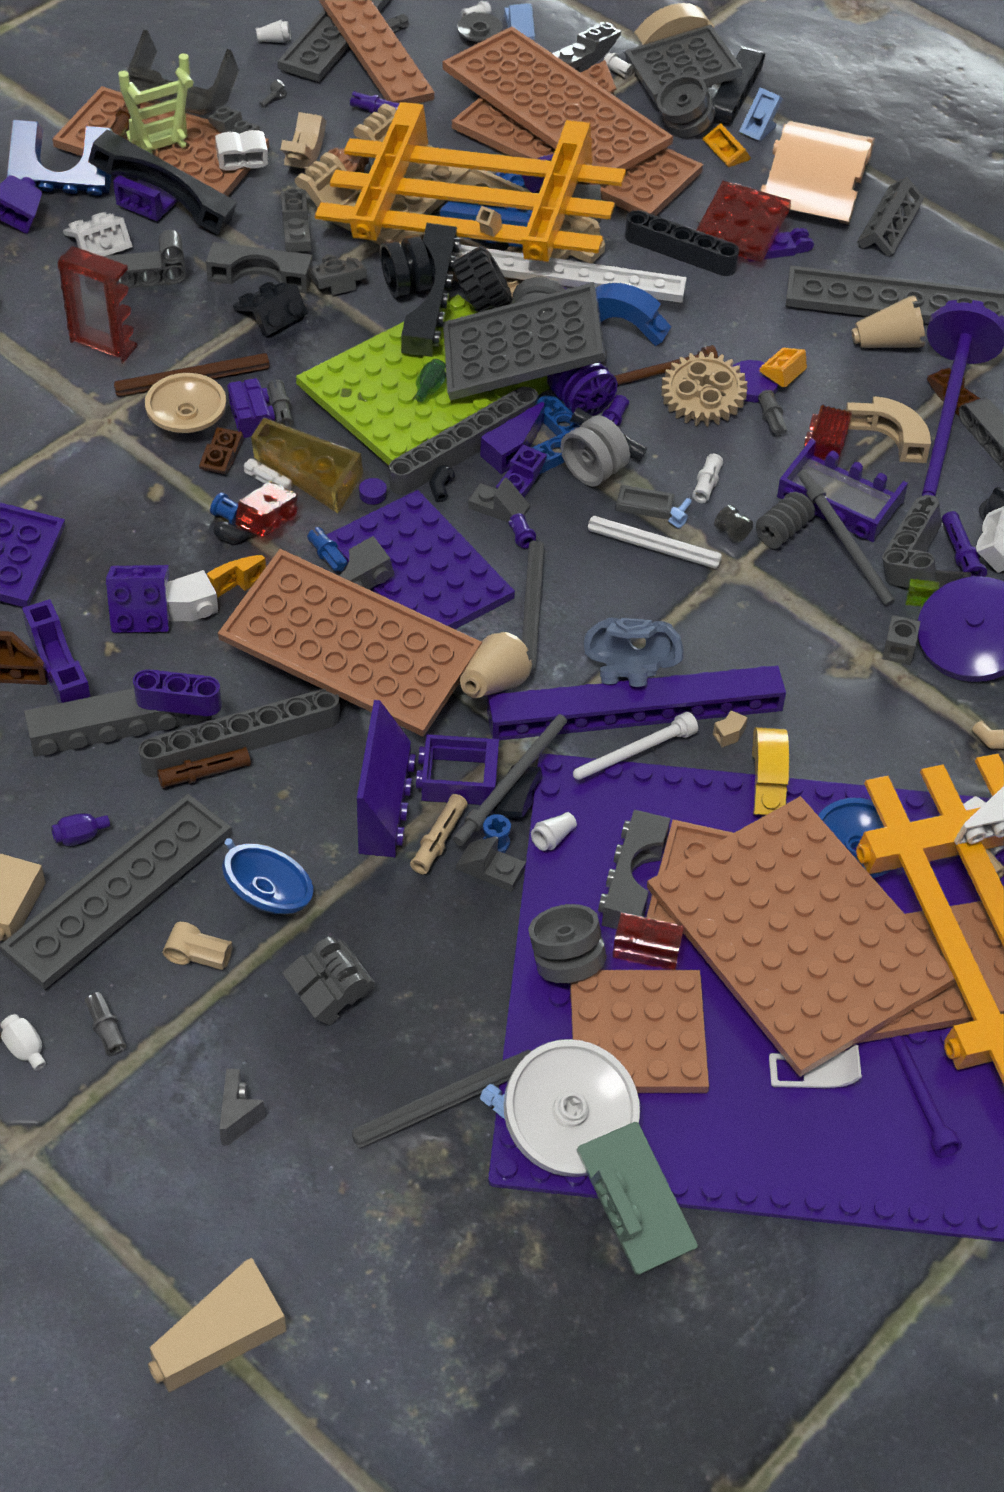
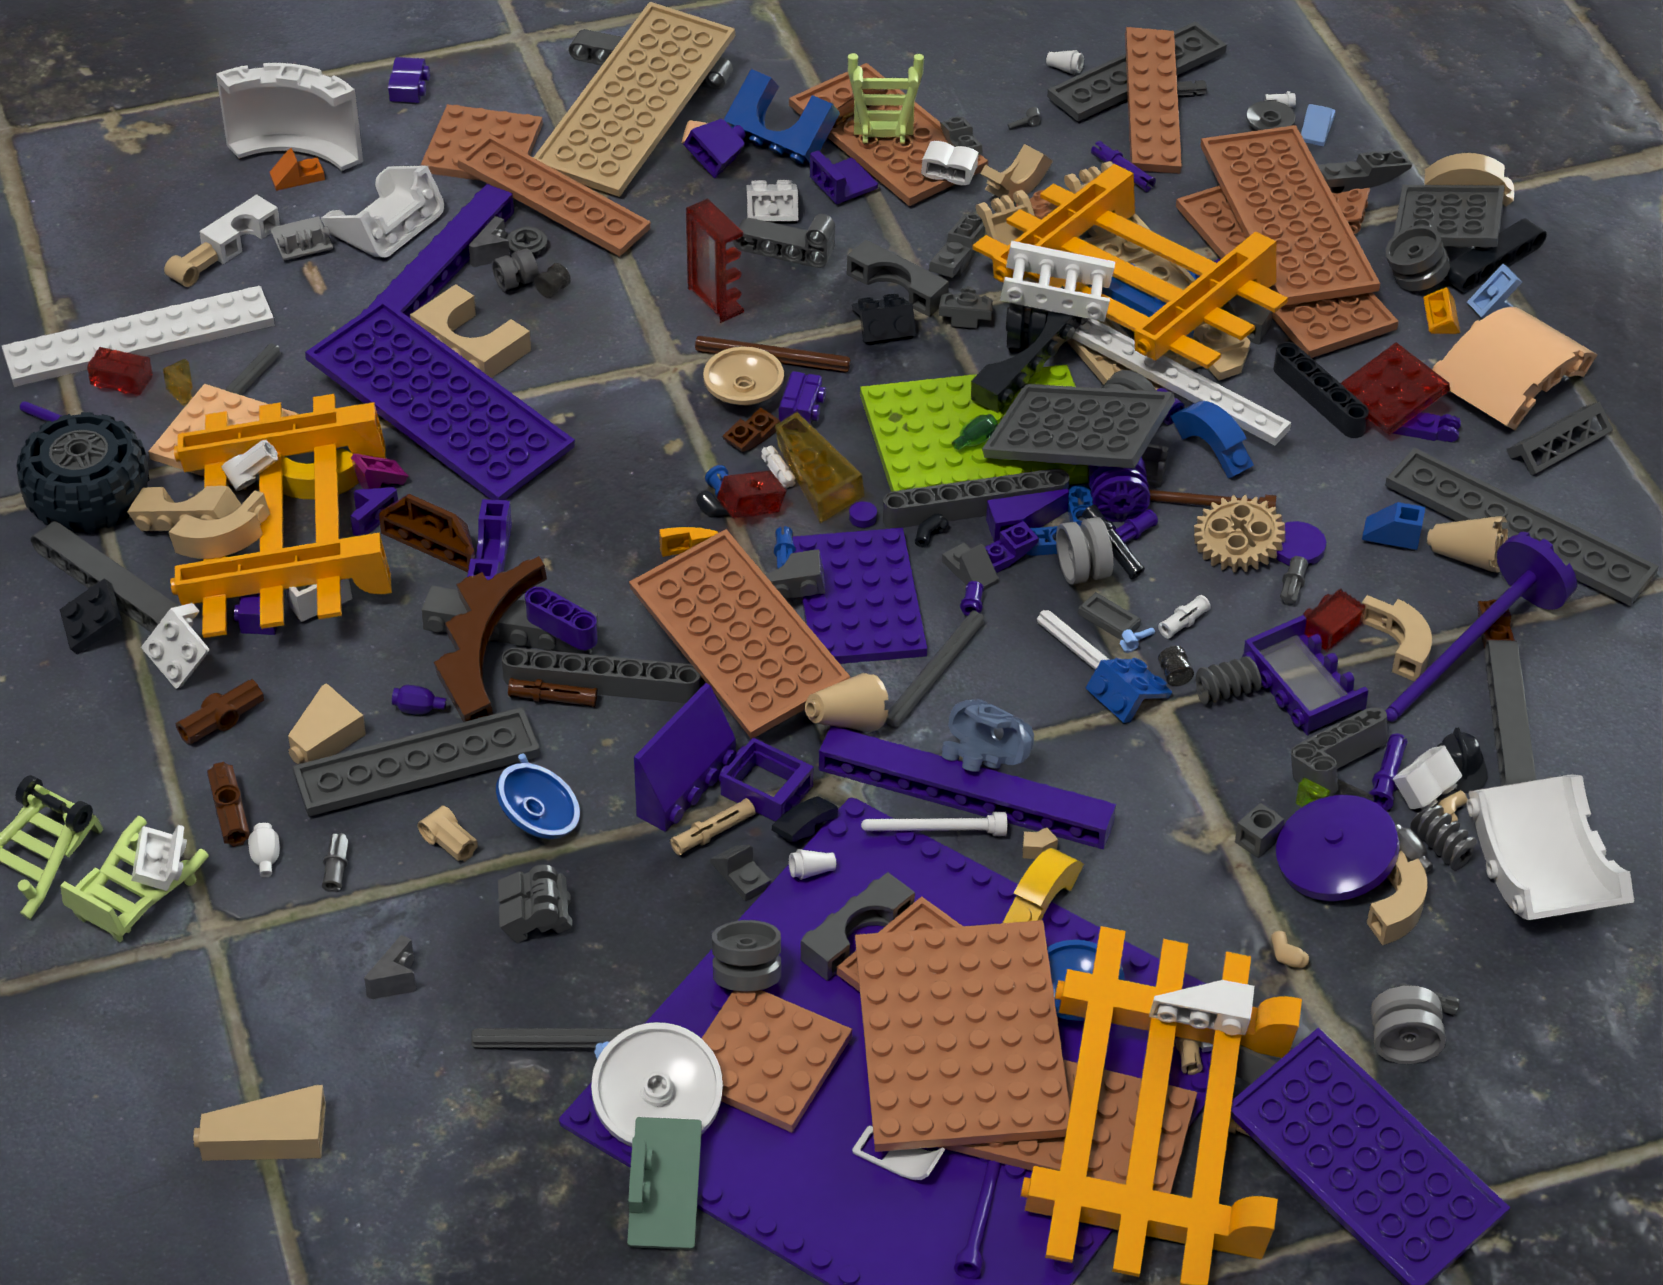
camera: 30 degrees right, 5 degrees down
black arch [88,129,237,235] -> none
dark purple bracket [106,565,170,633] -> none
clear smoke windscreen [127,30,239,115] -> none
white slope [166,570,218,622] -> none
dark grey pin [267,379,294,430] -> none
dark grey bar [453,714,567,846] -> none
black tyre [454,245,512,313] -> none
tan piece [475,206,502,237] -> none
blue bush [483,814,511,853] -> none
white pin [603,53,633,79] -> none
clear red brick [613,912,685,970] -> none
light orange slope [759,348,807,387] -> none
dark grey bar [797,469,895,607] -> none
none -> reddish brown arch [434,556,547,722]
none -> white fence [1000,241,1115,322]
none -> blue bracket [1085,658,1172,723]
none -> blue slope [1362,502,1426,550]

